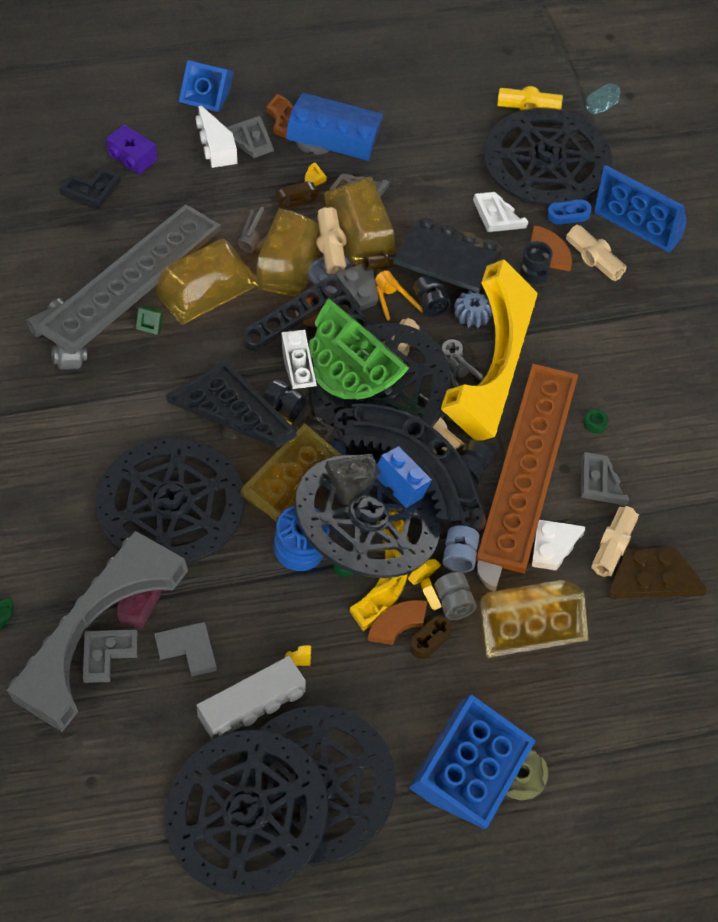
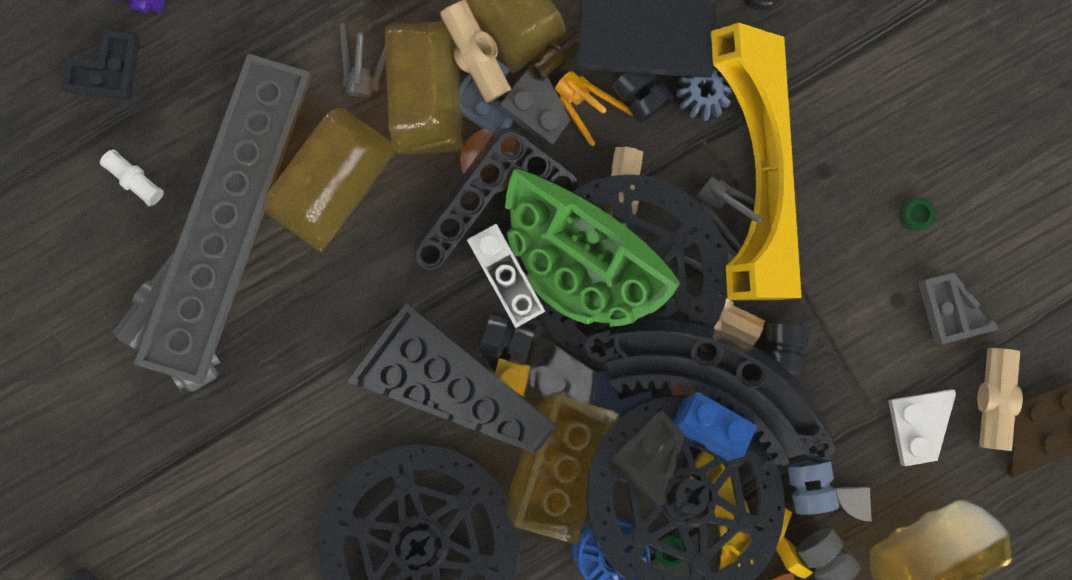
camera: 15 degrees left, 30 degrees up
dark green tile [136,305,164,335] -> none
light grey bush [442,339,463,360] -> none
dark orange plate [476,364,578,574] -> none
none -> white pin [100,149,164,206]

